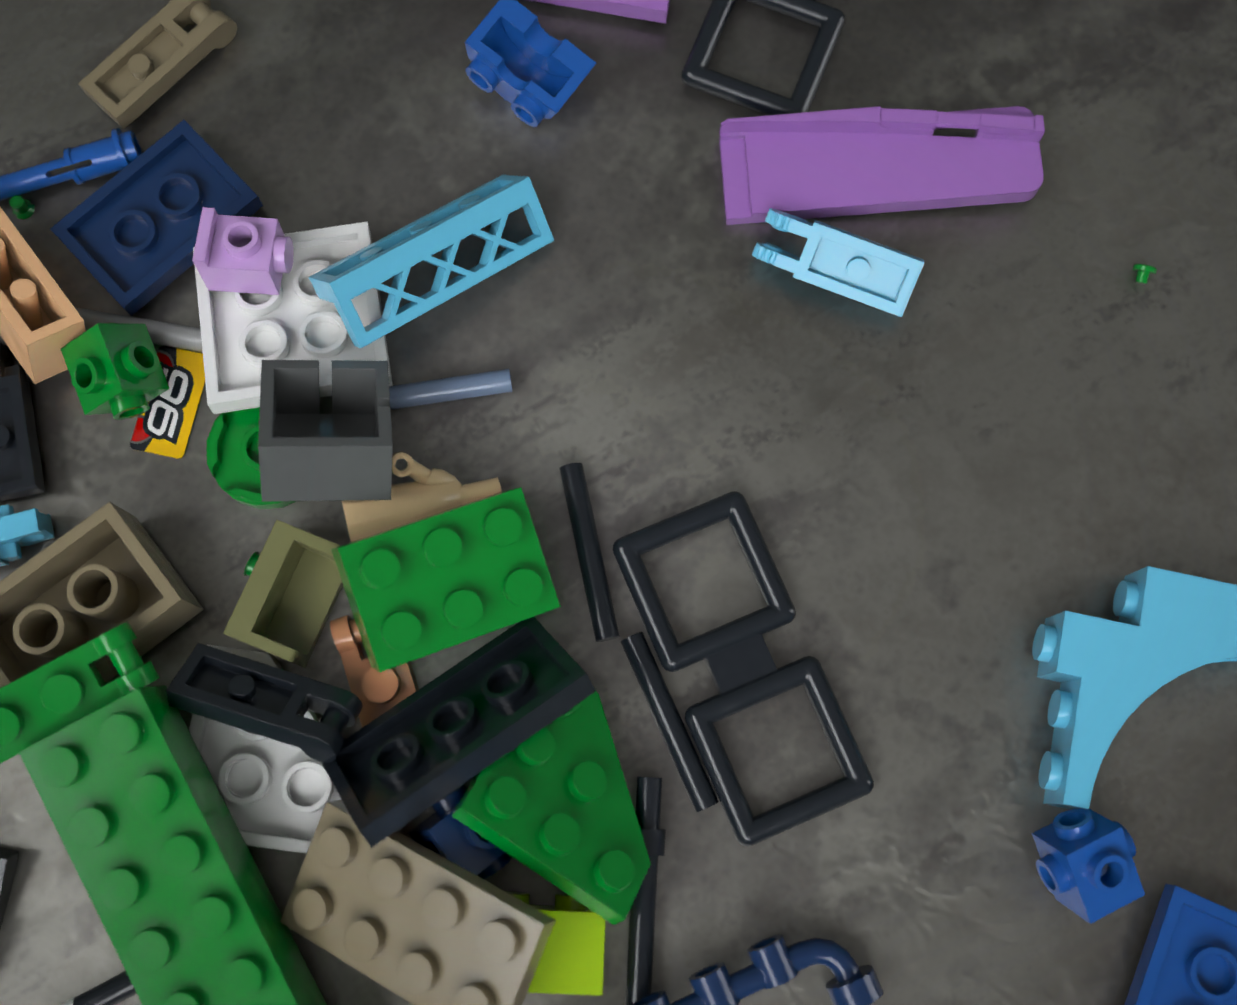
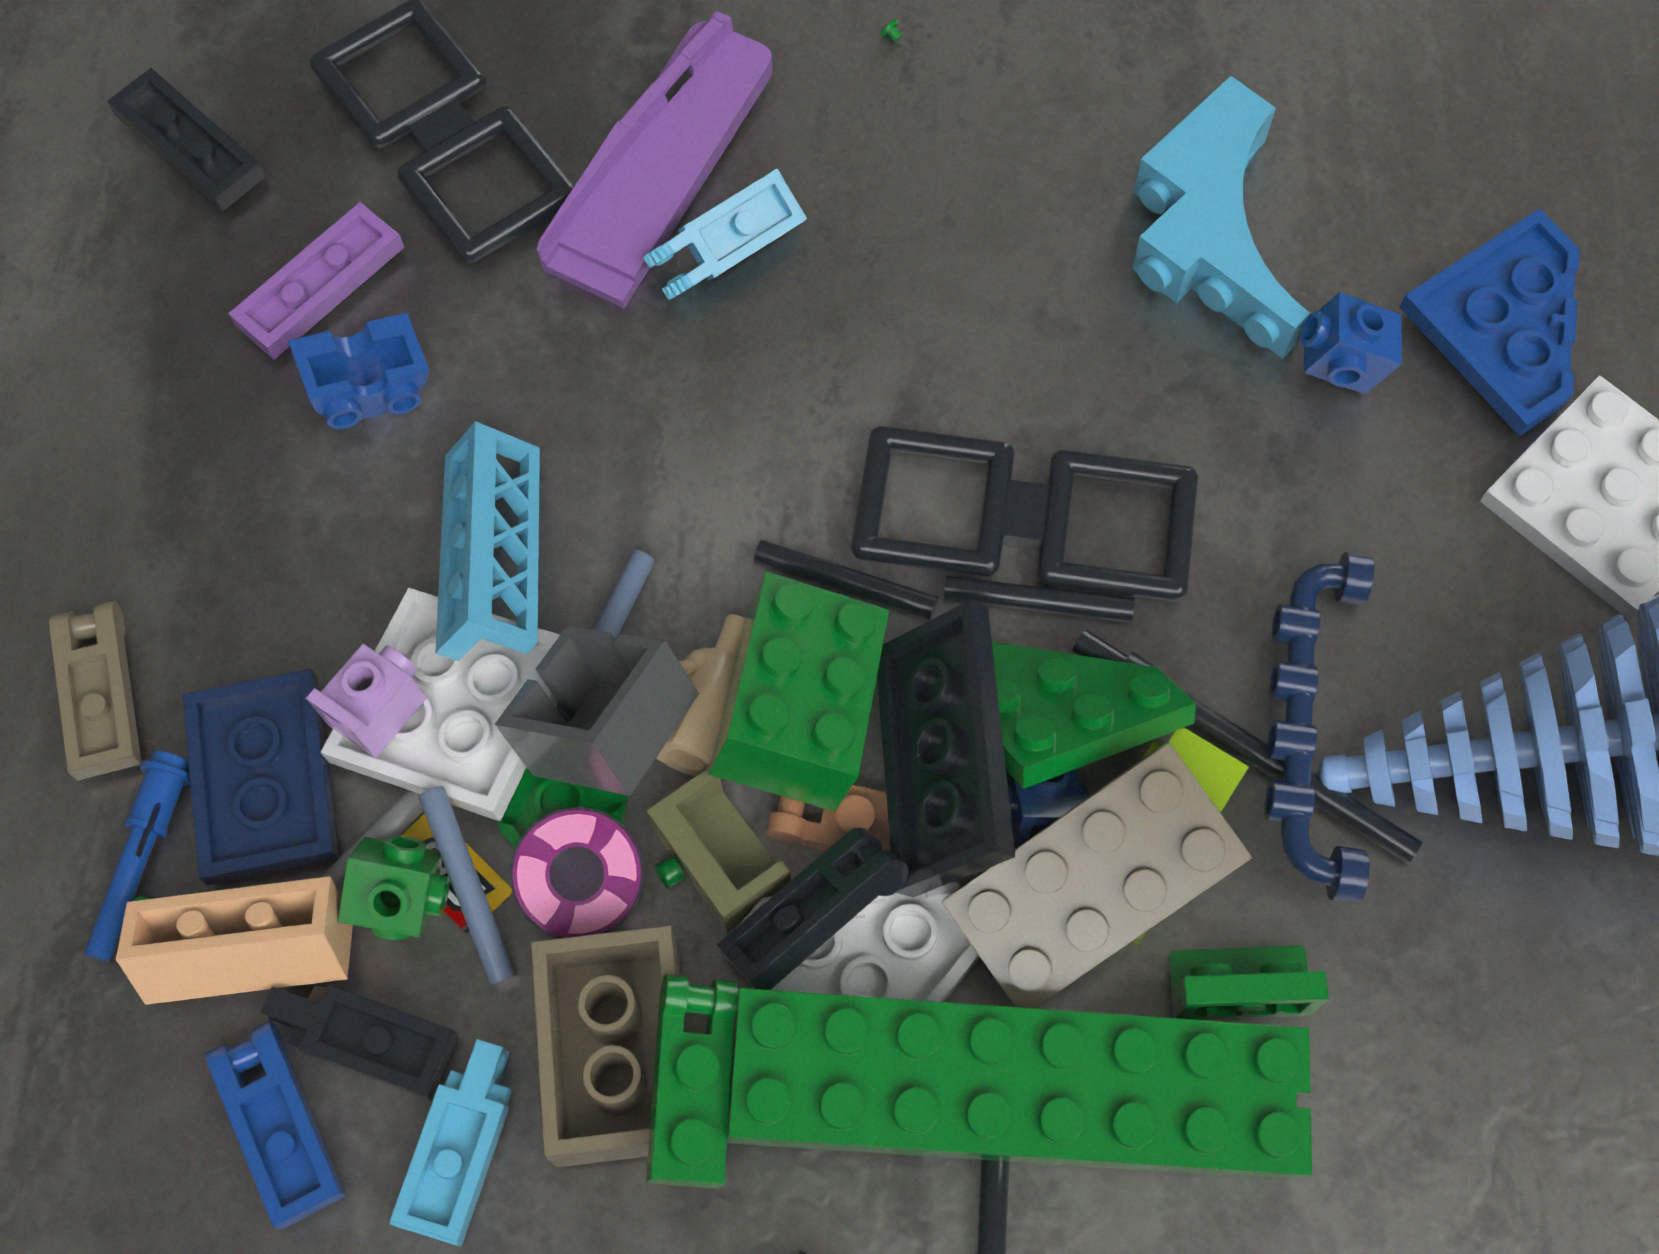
camera: 55 degrees left, 10 degrees down
none -> sand blue bar [418,786,516,985]
none -> tile [509,806,645,939]

